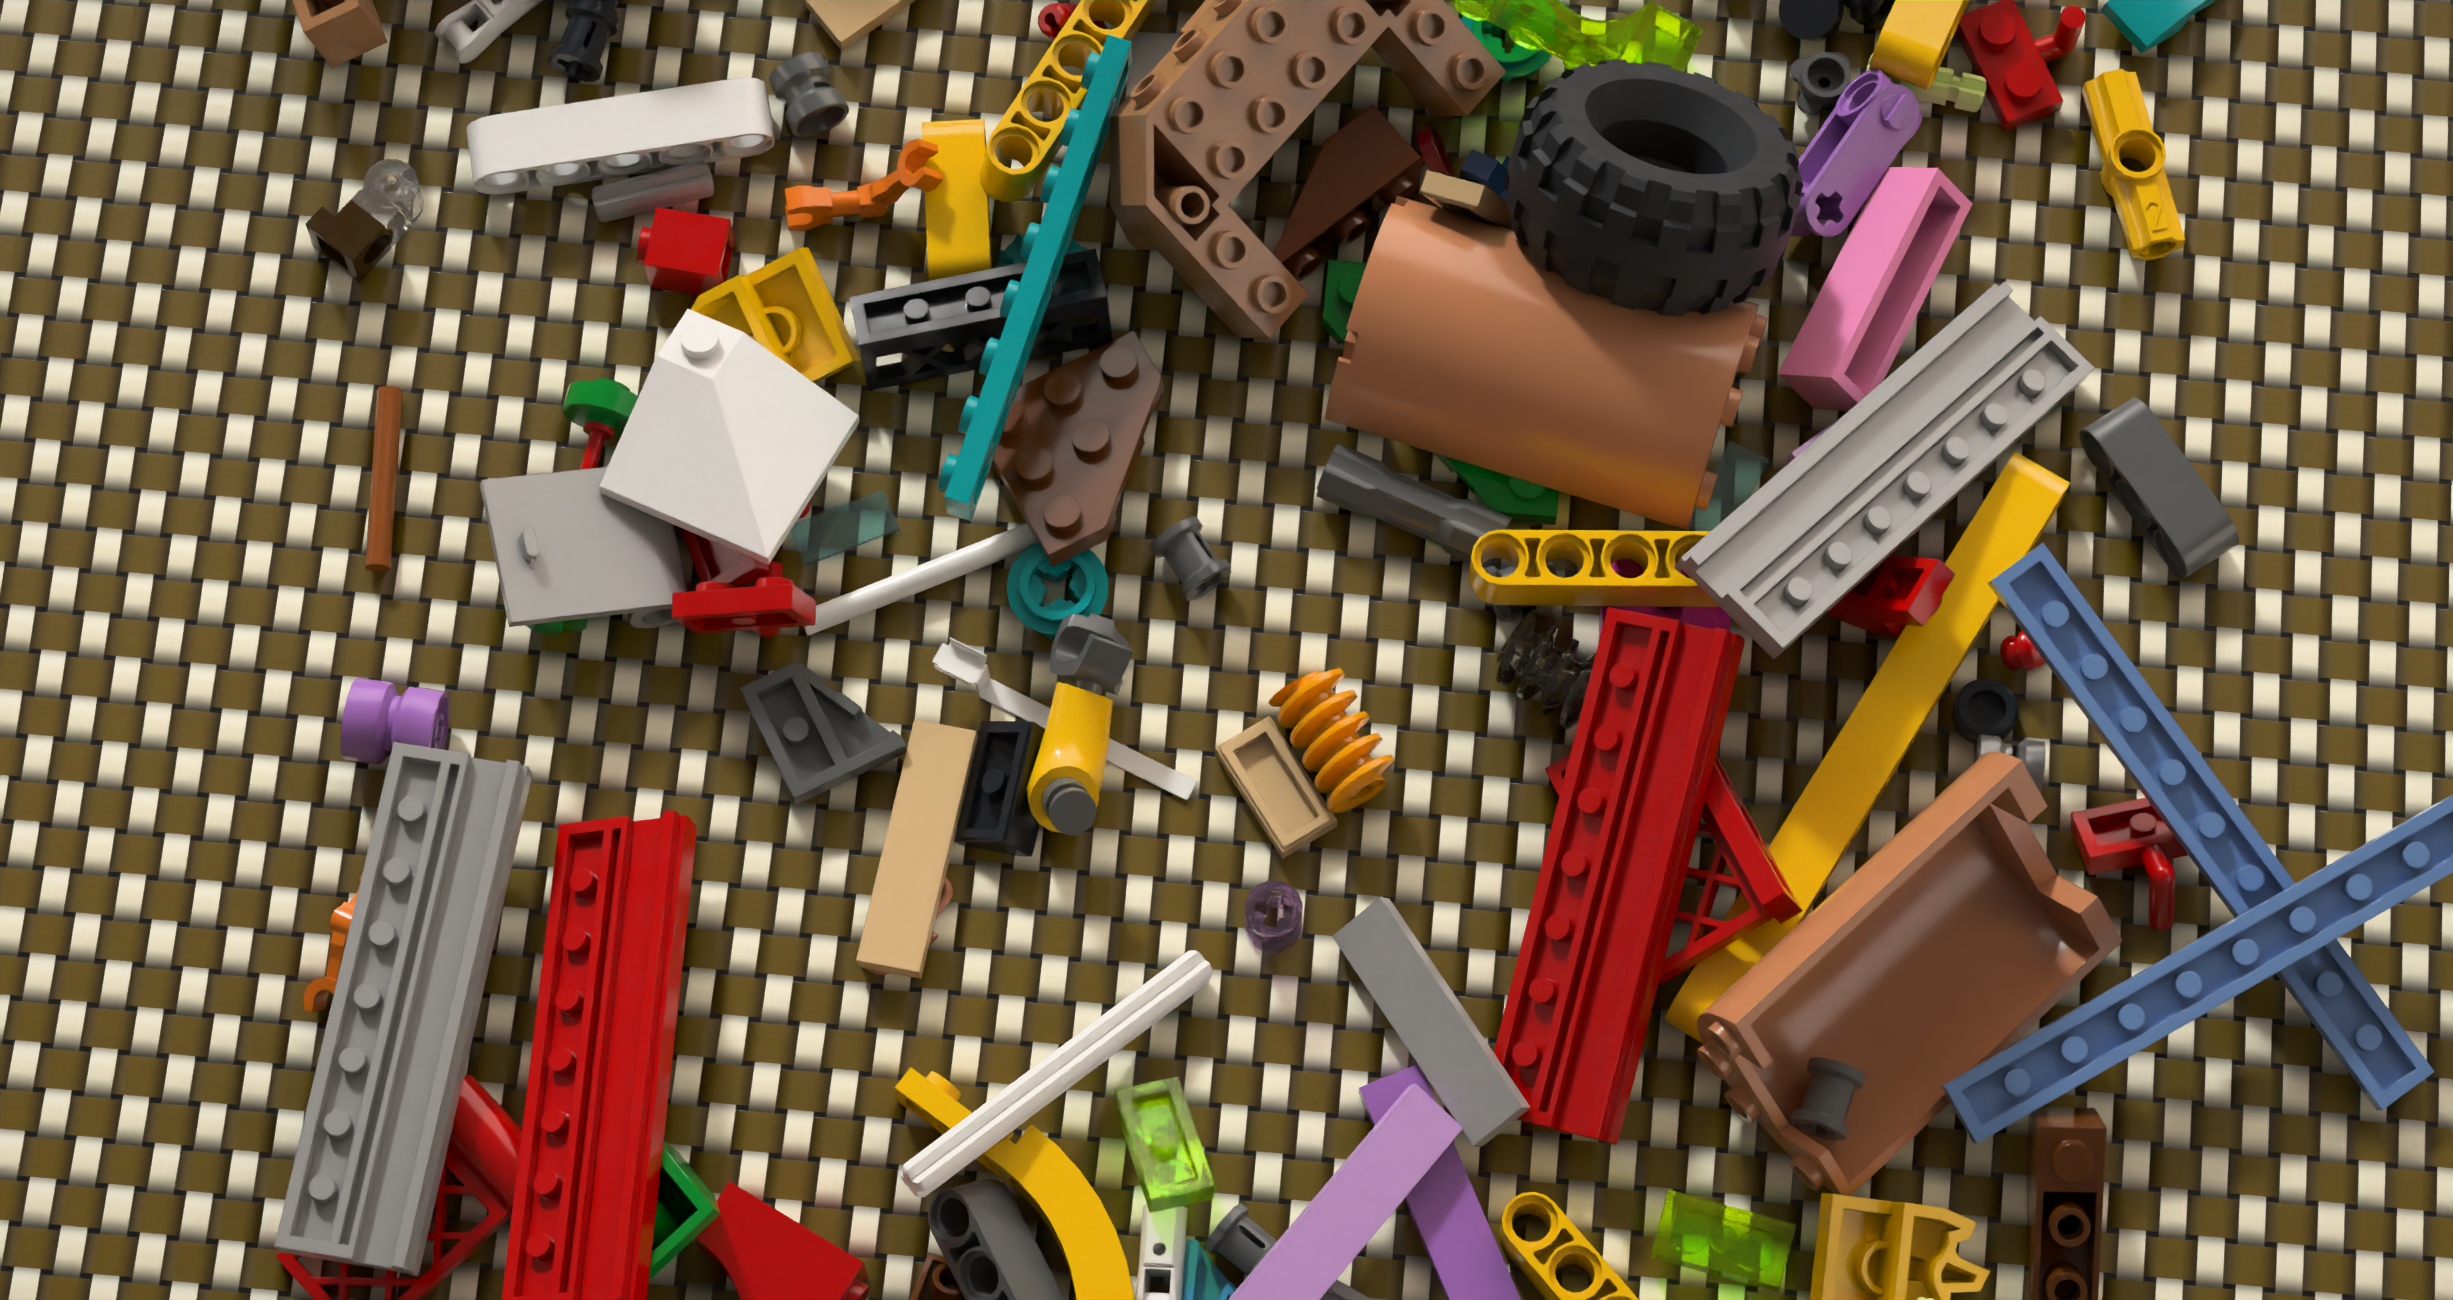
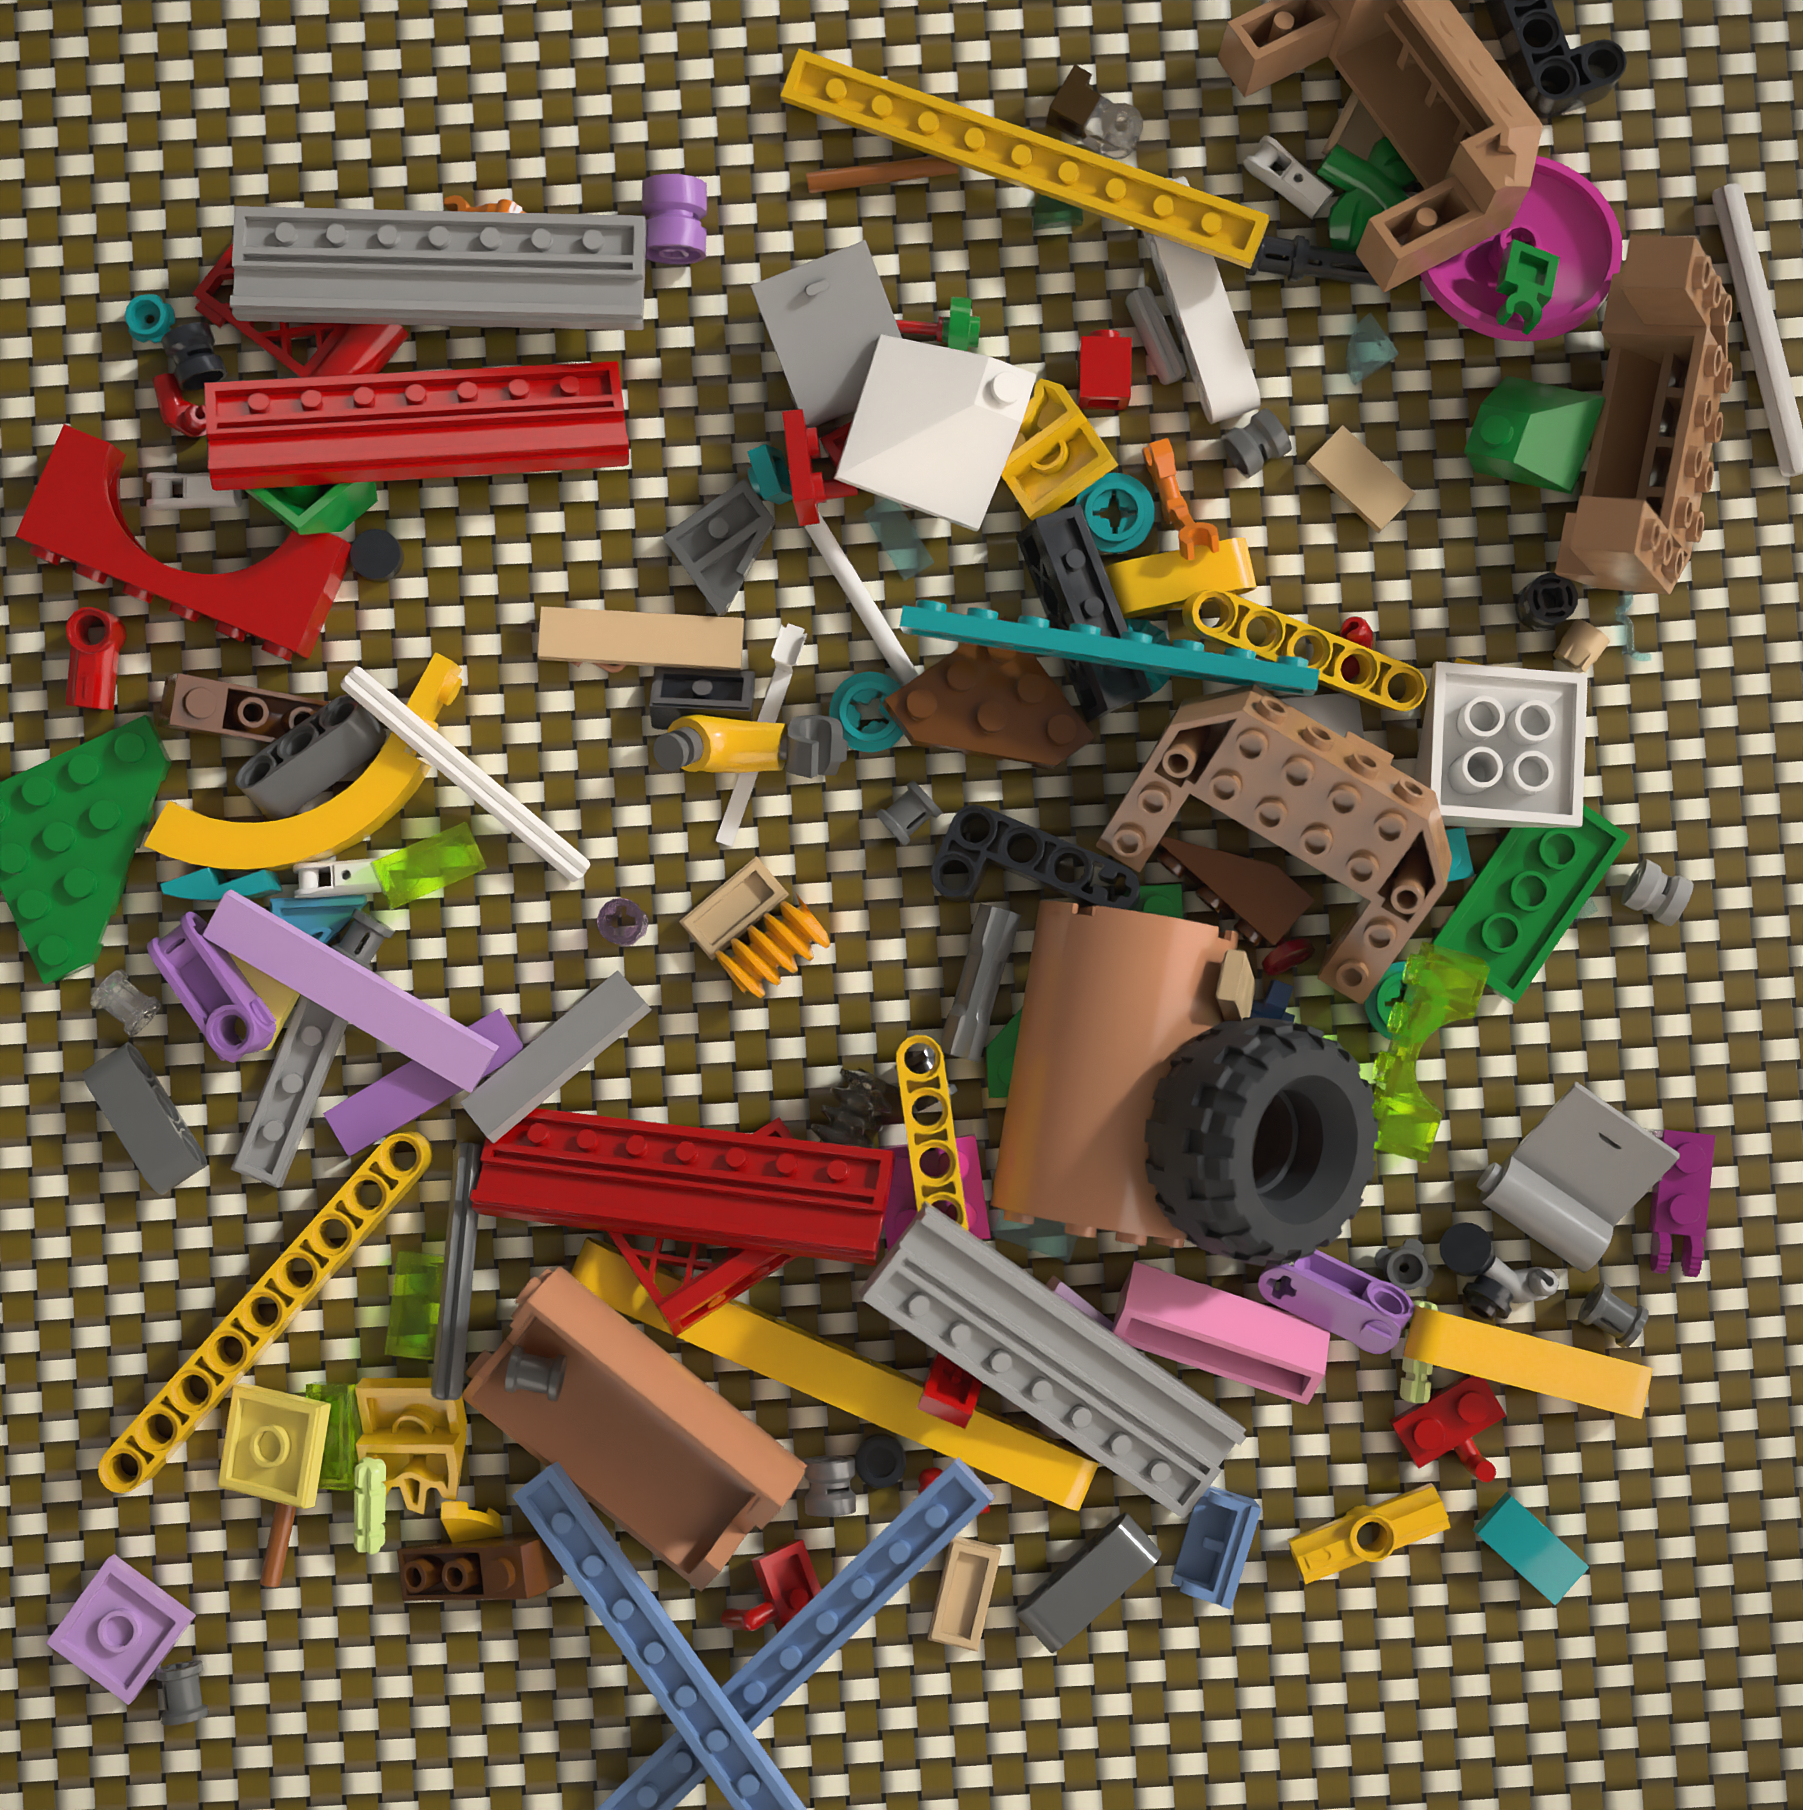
camera: 85 degrees right, 15 degrees up
none -> black tile [350,529,404,582]
none -> dark grey axle [431,1142,483,1401]
none -> yellow tile [441,1501,503,1543]
none -> teal plate [747,444,793,505]
none -> yellow plate [780,49,1269,269]
none -> tan tile [927,1536,1002,1652]
none -> black beam [931,804,1141,911]
none -> clear green tile [1033,195,1084,230]
none -> teal gear [1075,473,1155,555]
none -> medium blue hinge [1170,1485,1261,1610]

